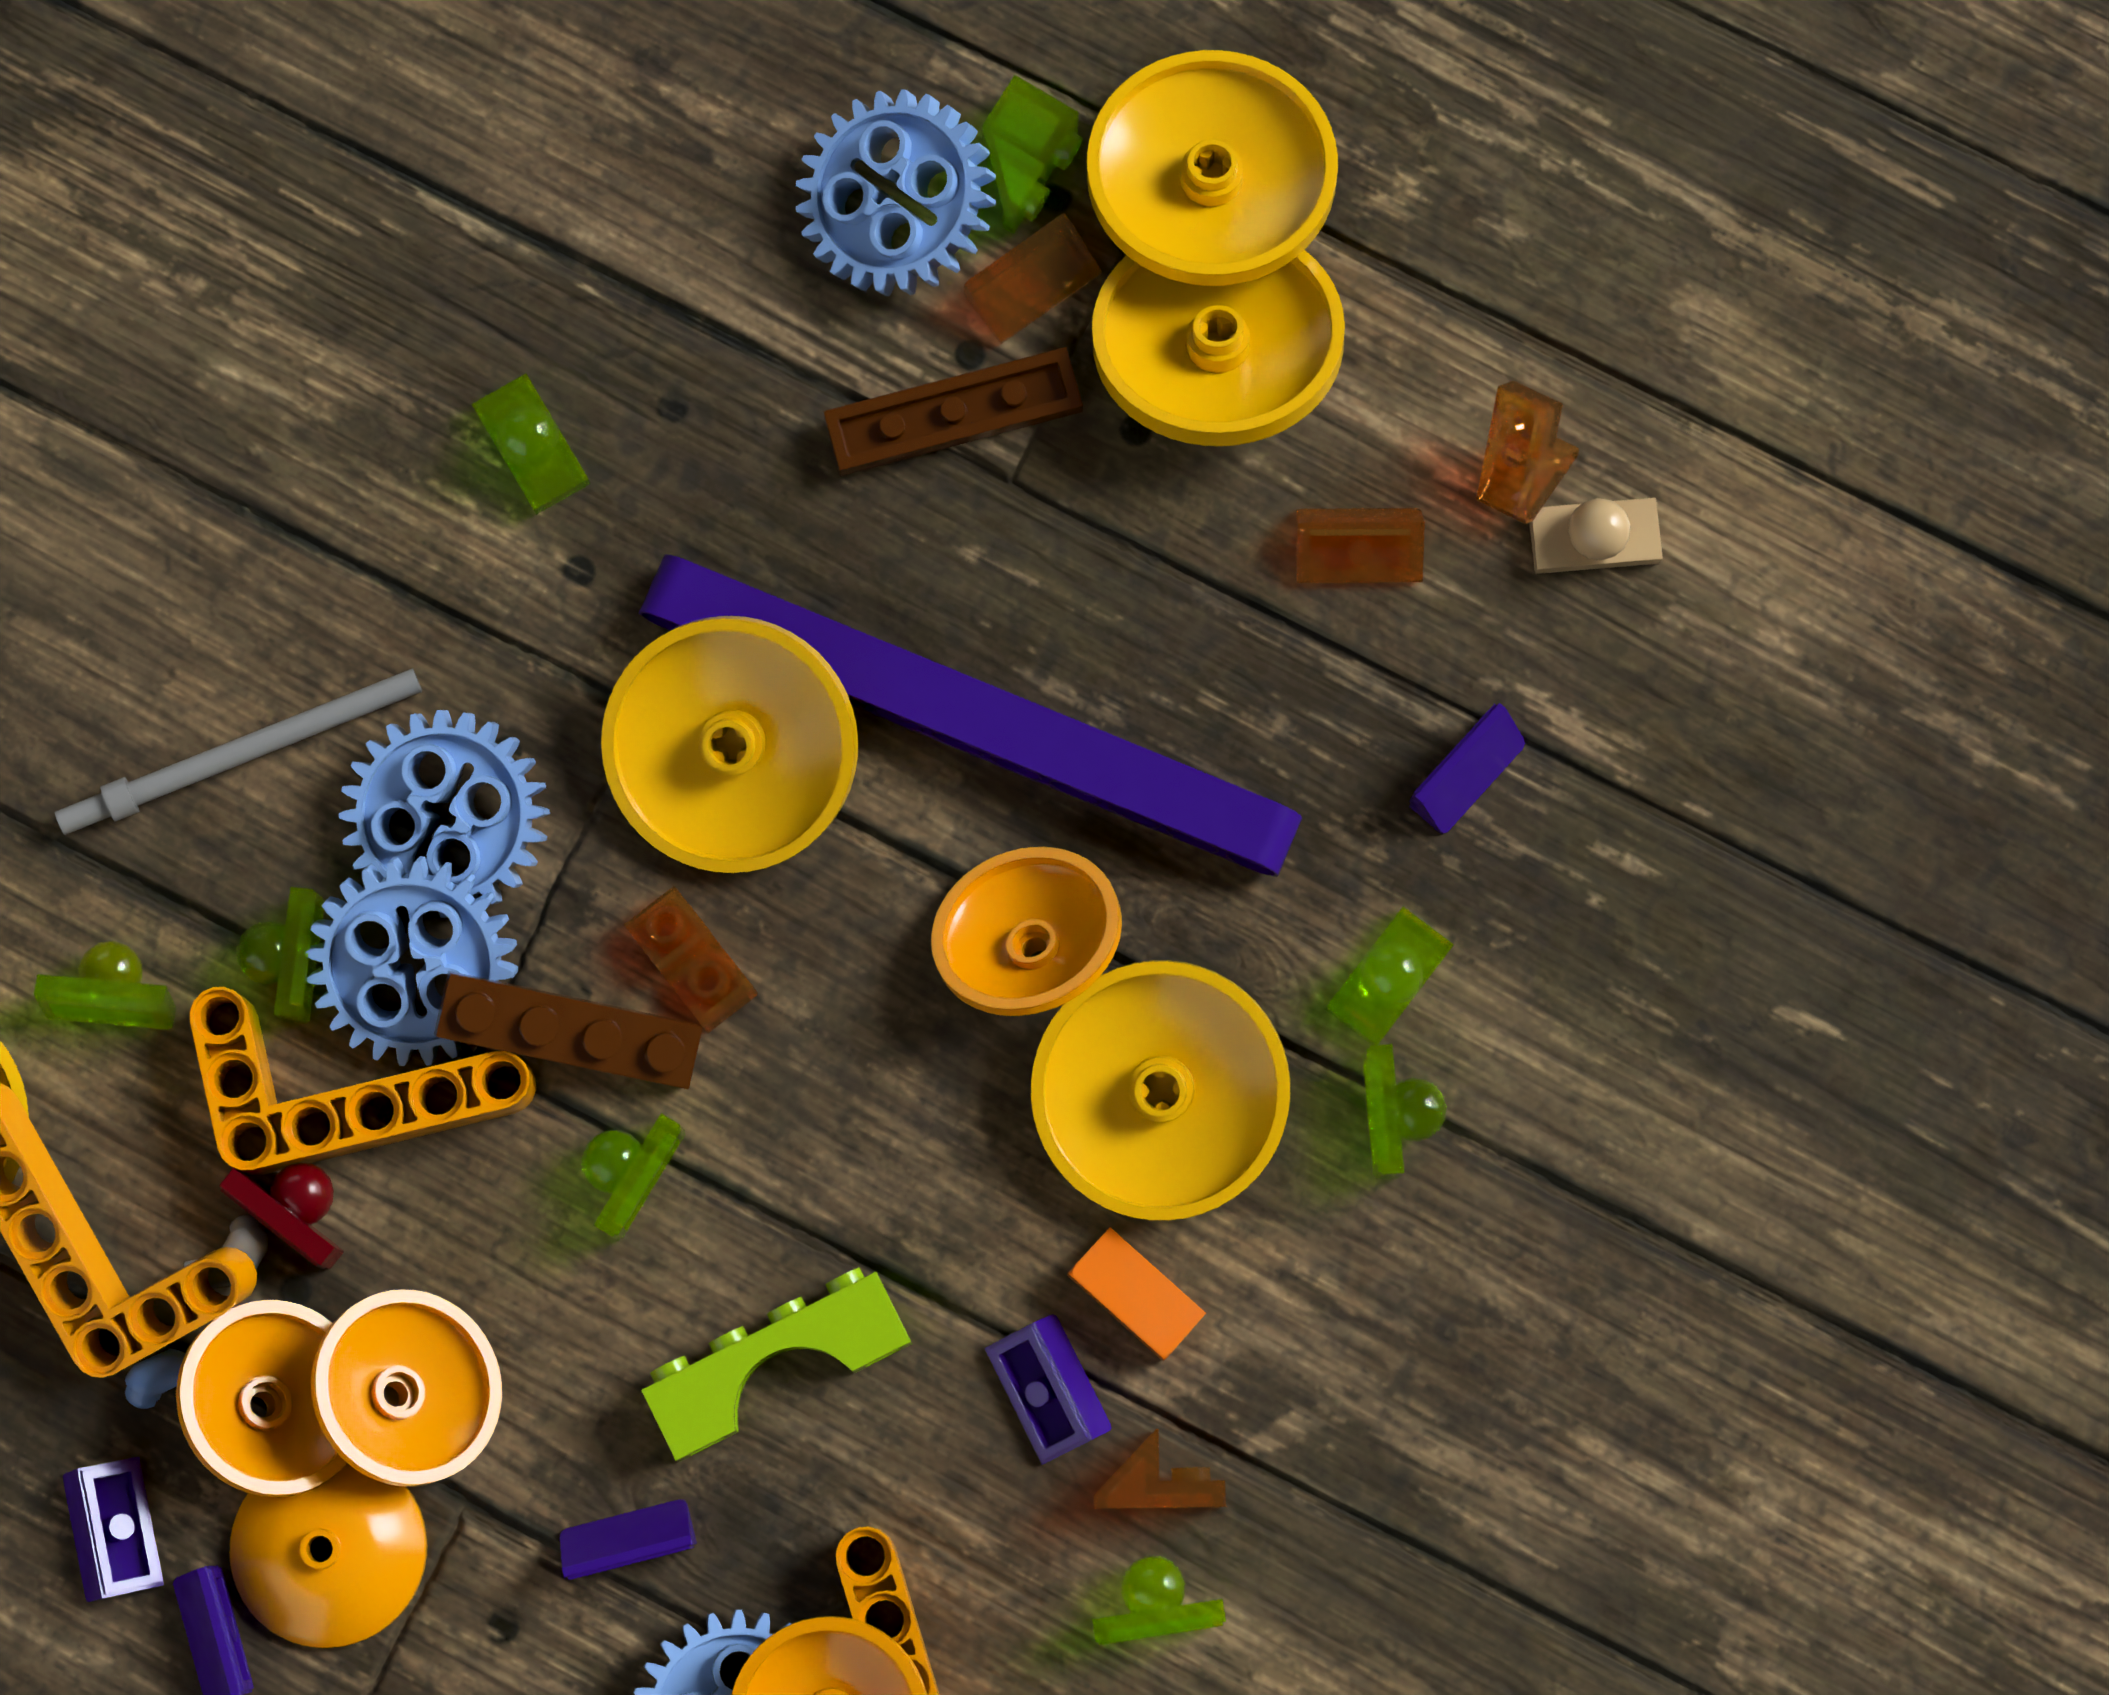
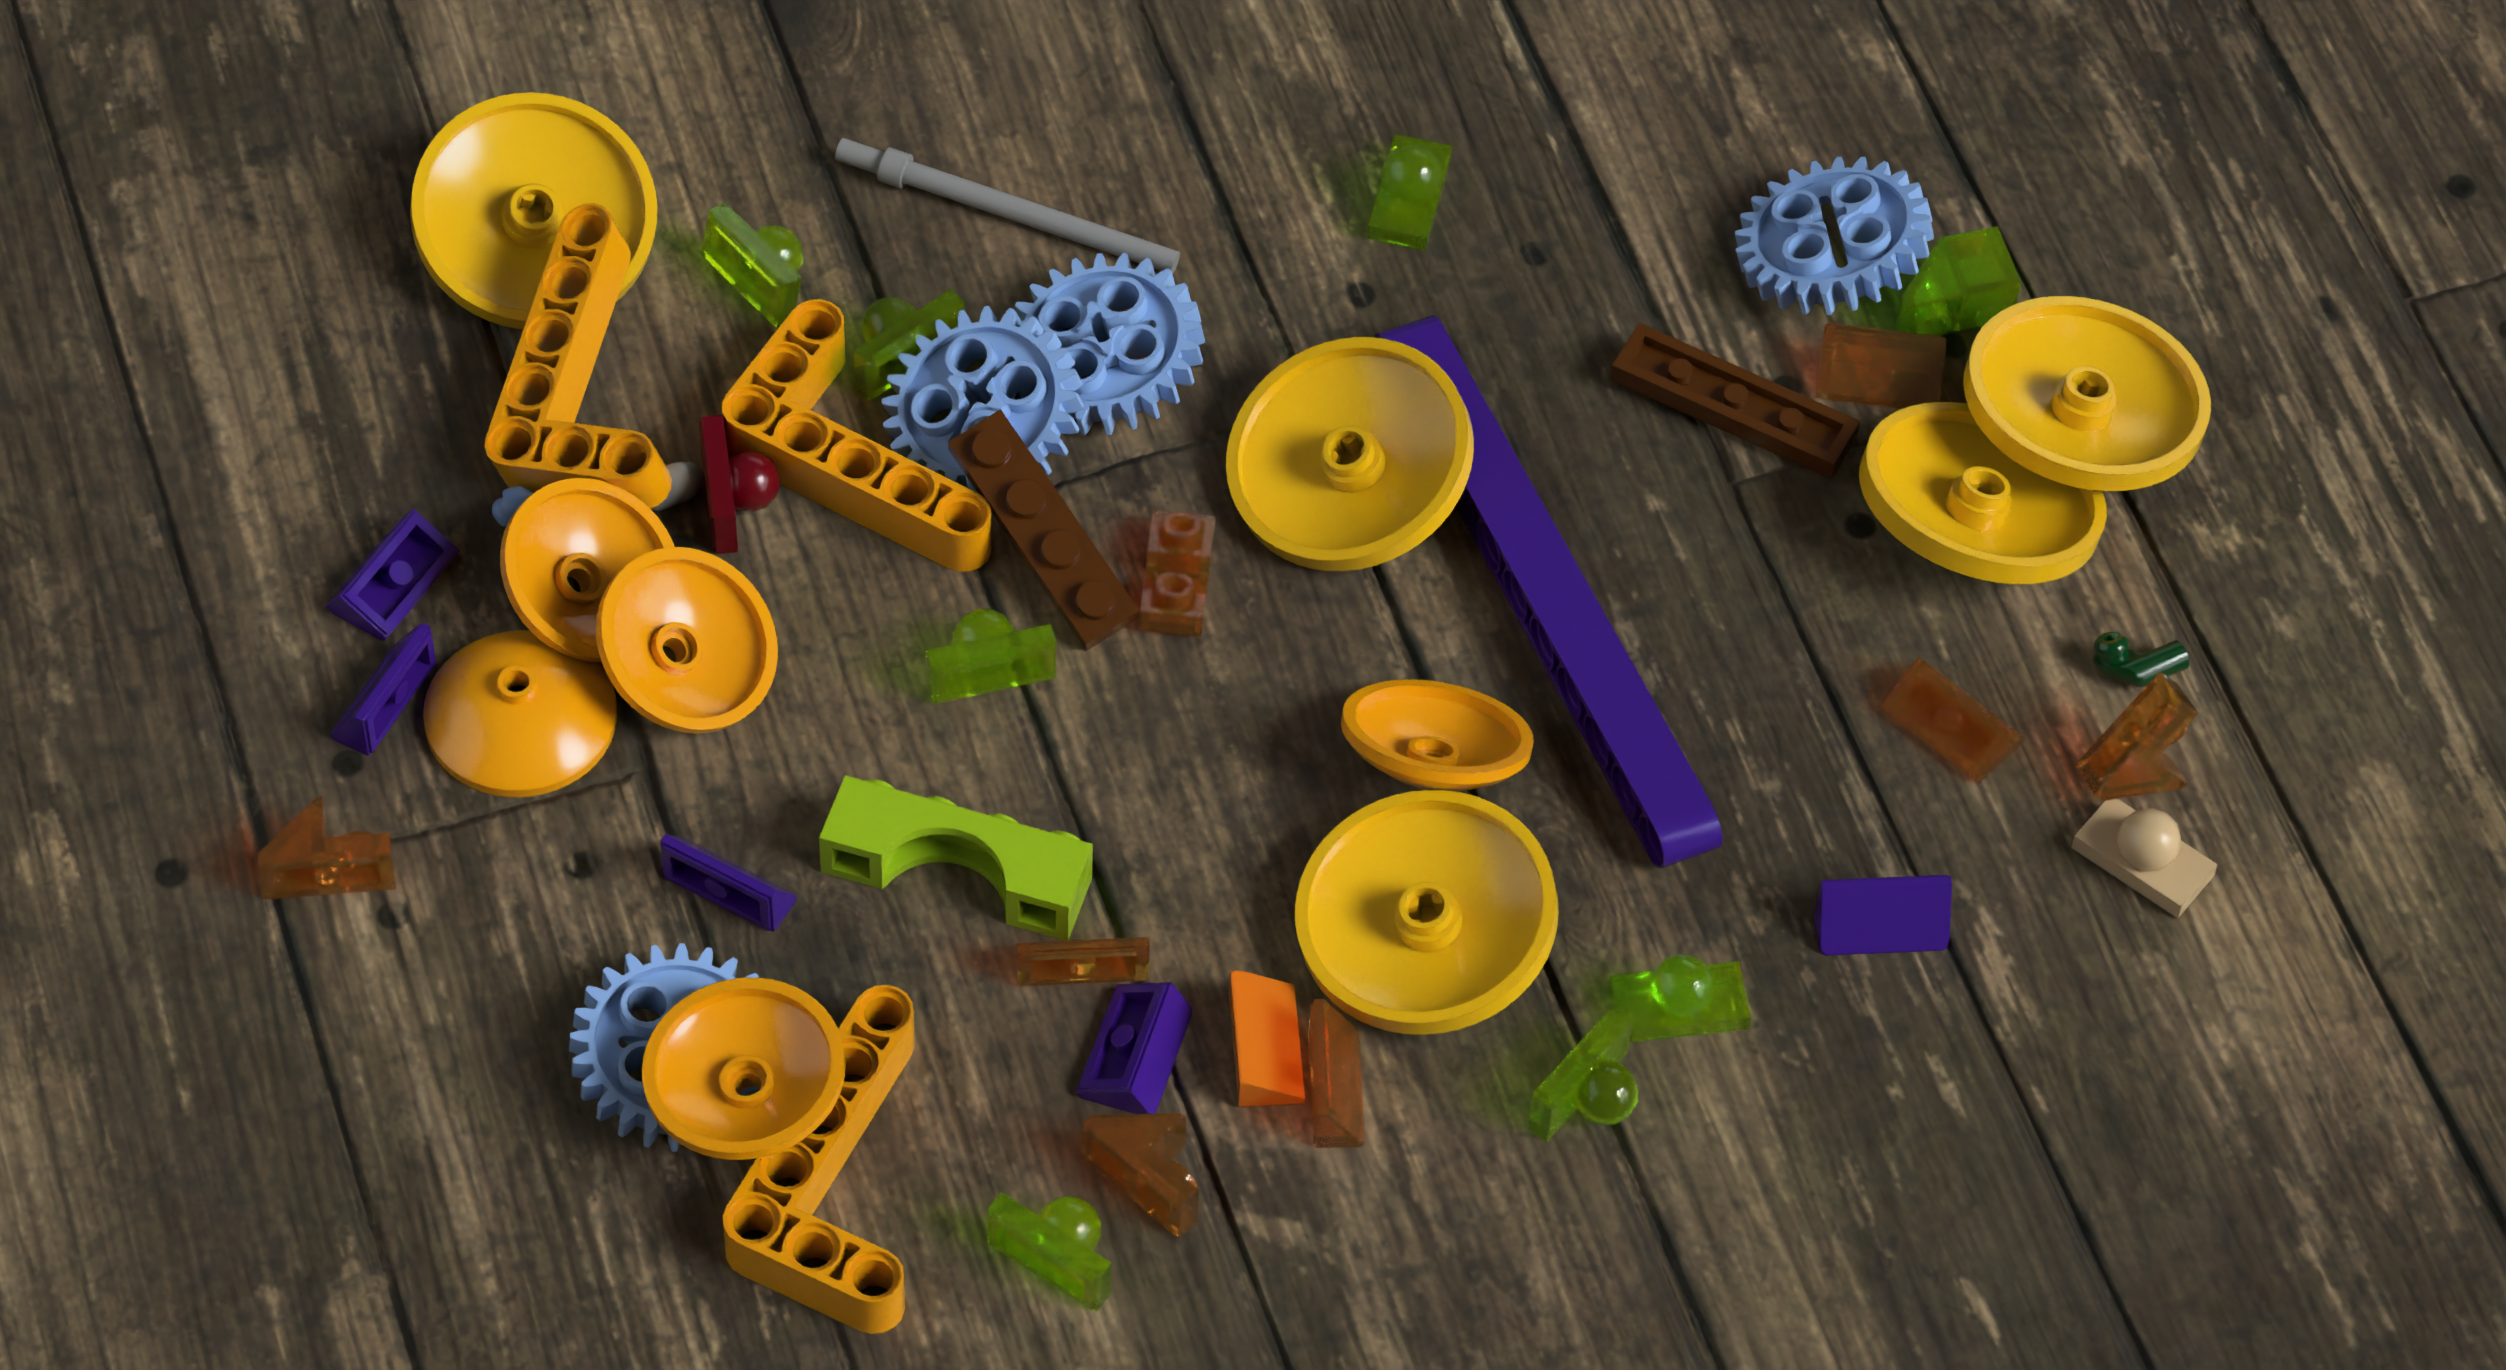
camera: 45 degrees right, 25 degrees down
none -> clear orange slope [1015,937,1150,986]
none -> clear orange slope [1308,999,1365,1148]
none -> dark green arm [2093,632,2189,687]

